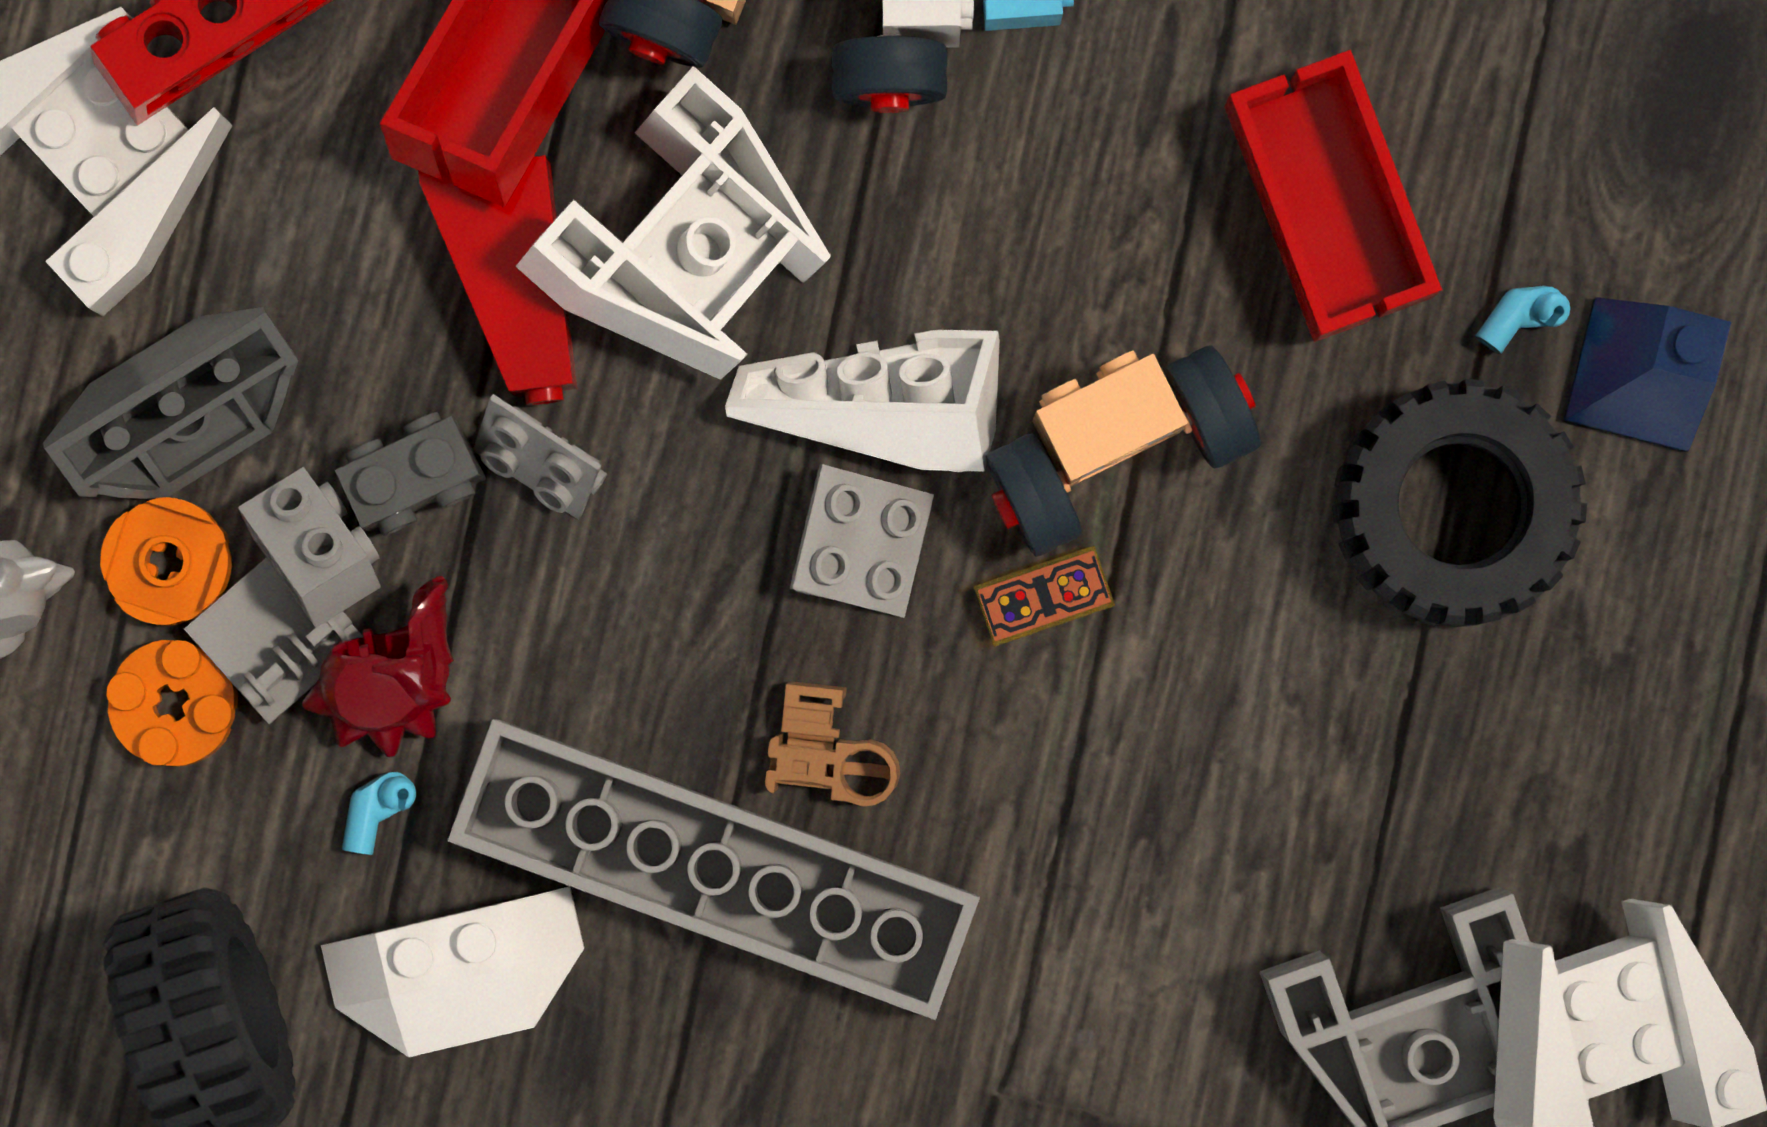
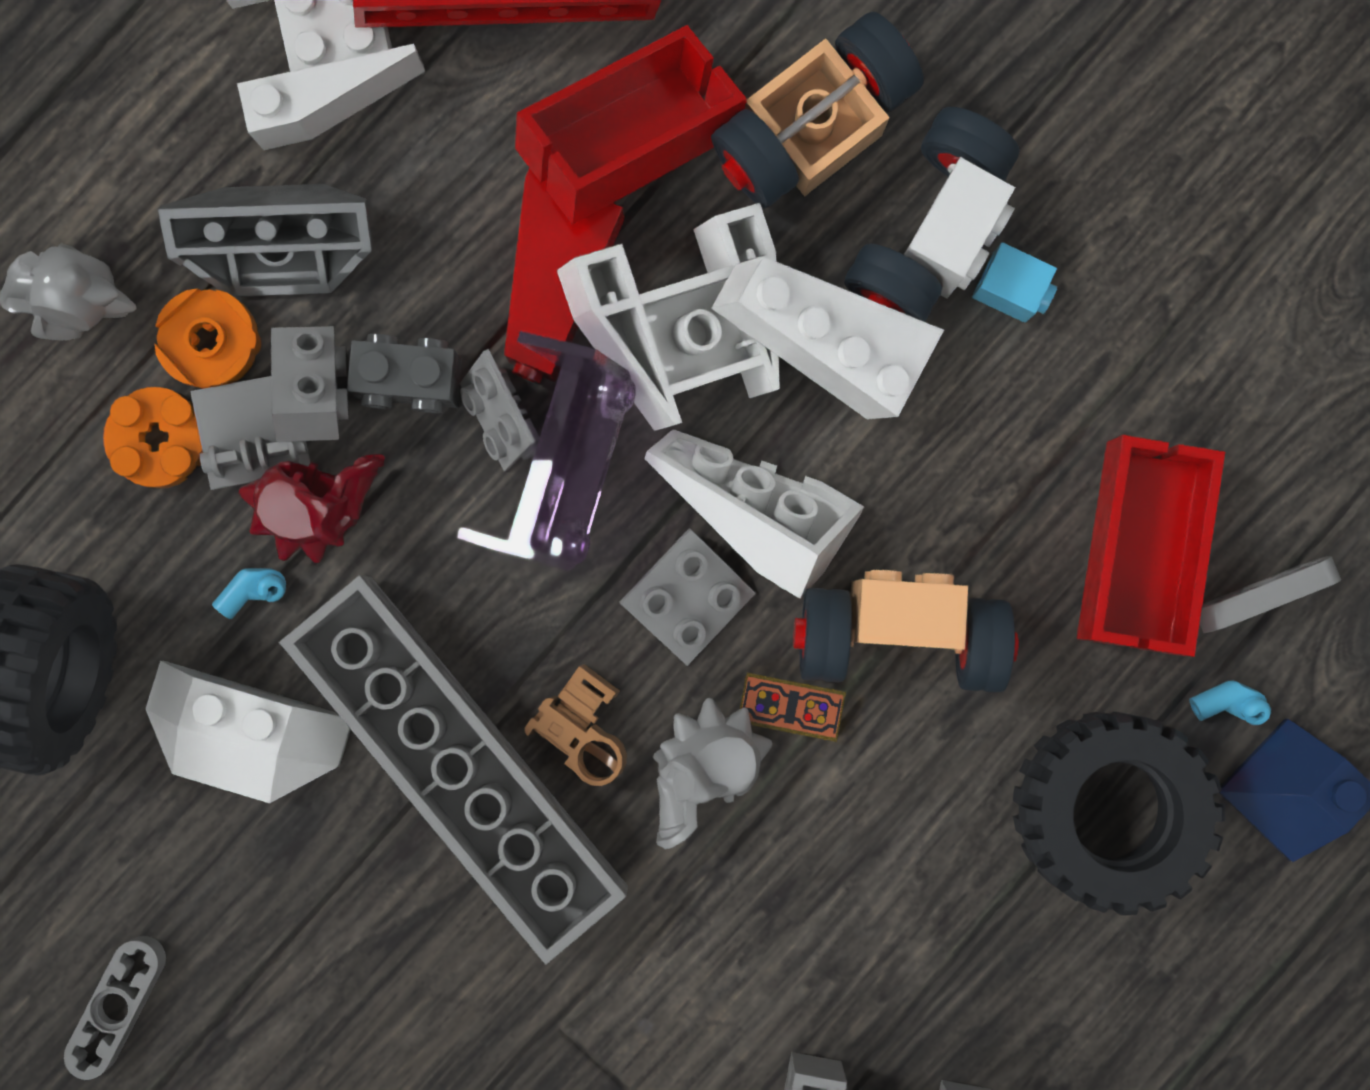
camera: 25 degrees right, 0 degrees up
none -> clear purple windscreen [457,331,636,571]
none -> light grey head [653,698,772,849]
none -> white wedge [711,256,944,419]
none -> light grey beam [1200,556,1341,633]

